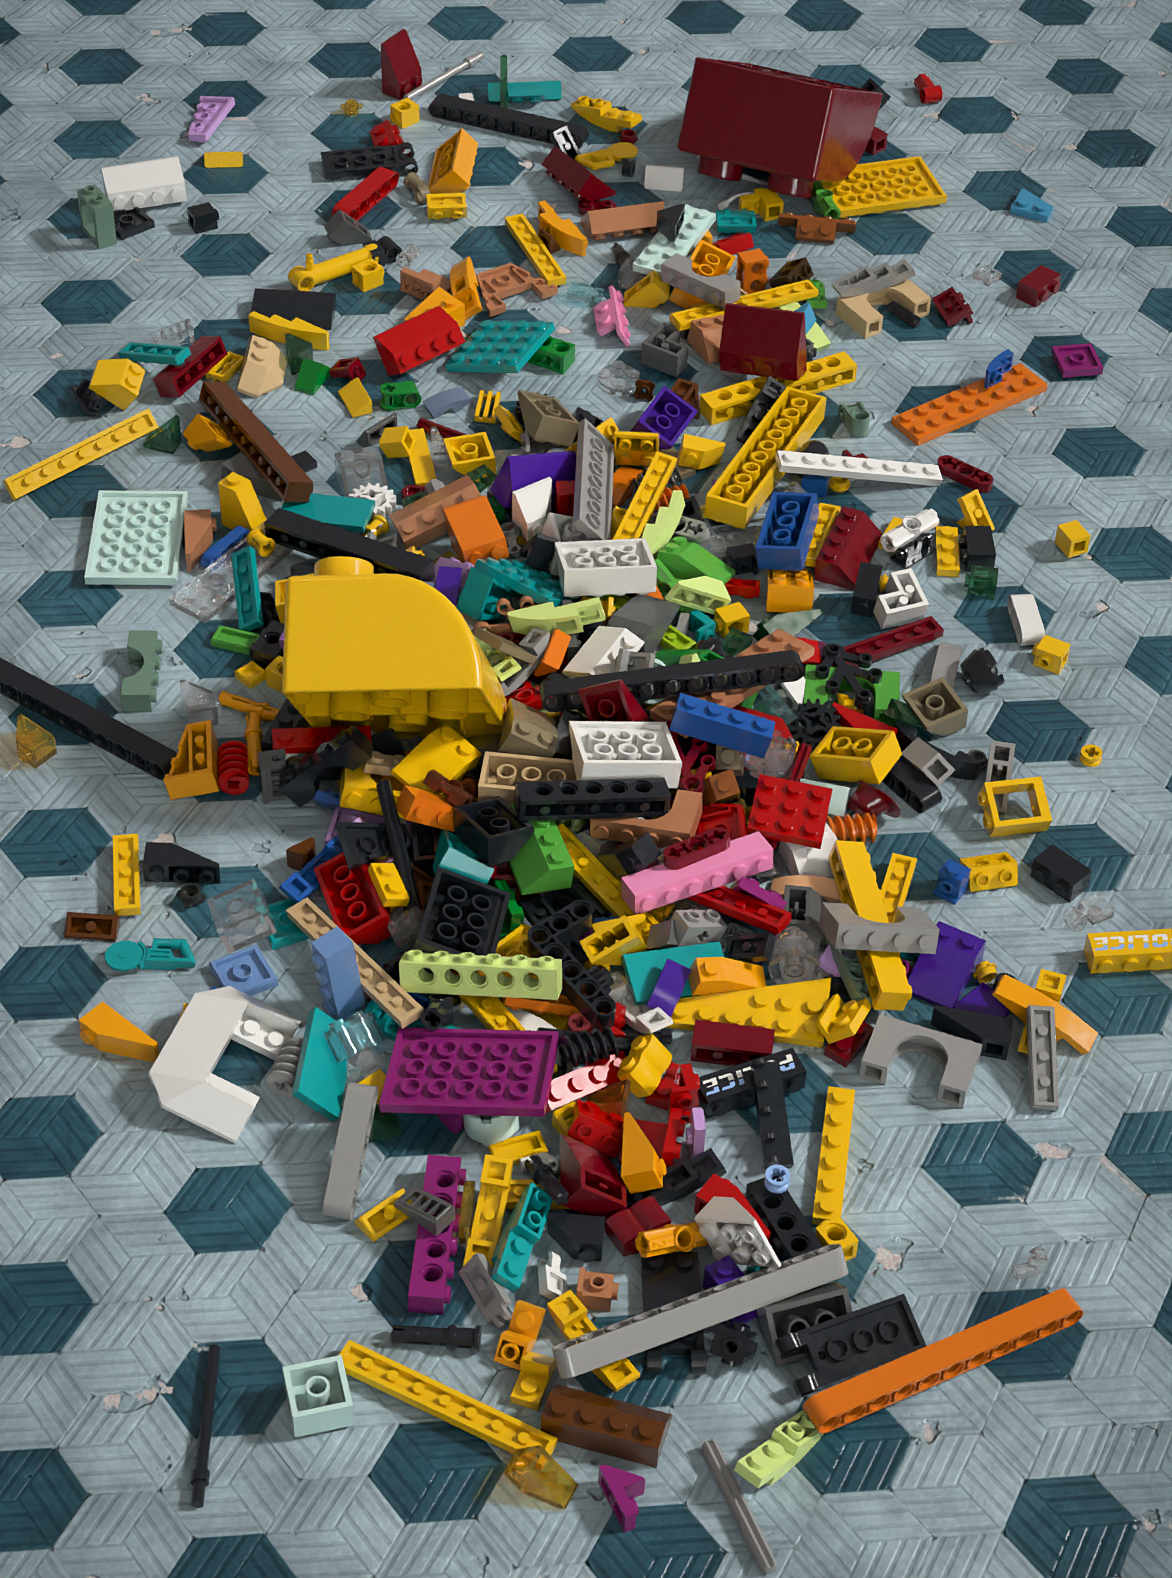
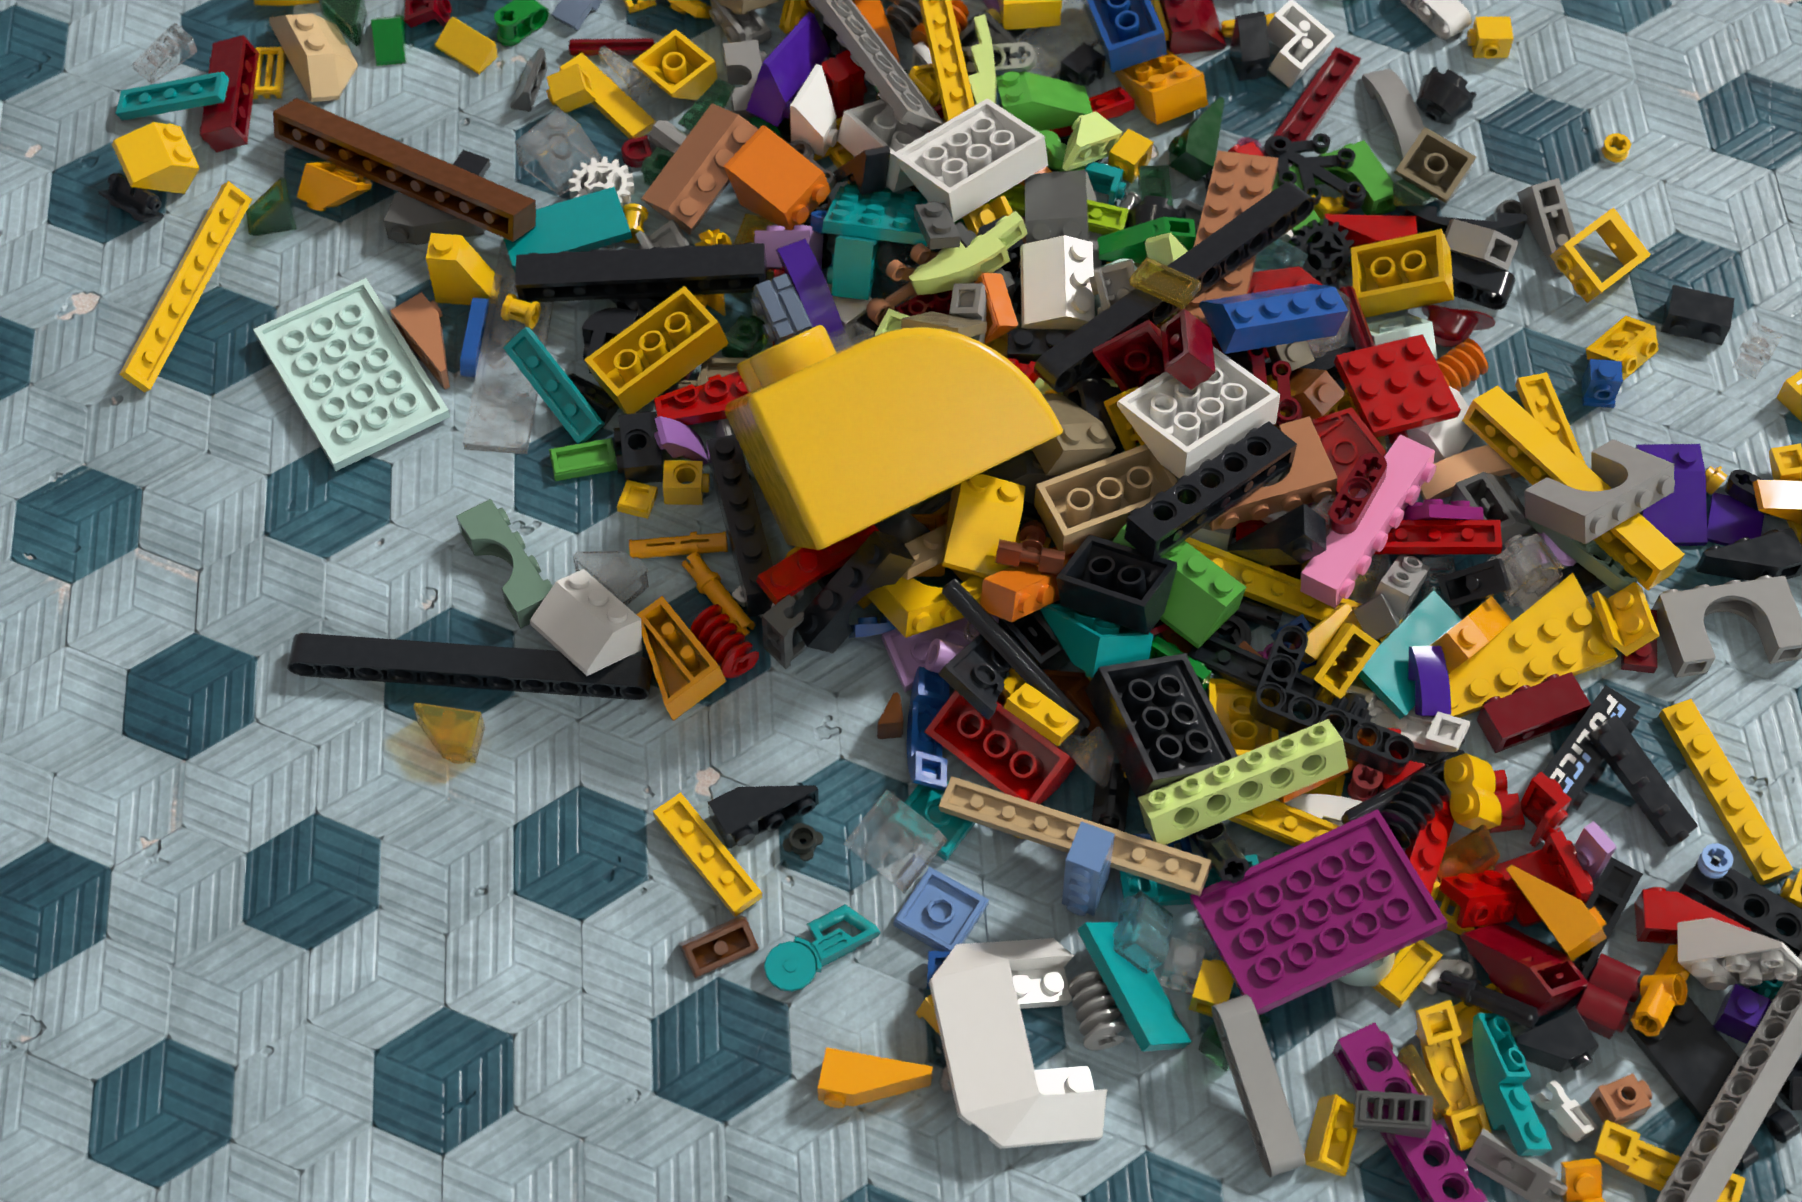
camera: 30 degrees left, 15 degrees up
none -> white slope [530,569,642,676]
none -> dark grey plate [914,202,961,249]
none -> clear yellow tile [1129,257,1201,309]
none -> dark red brick [1161,309,1216,390]

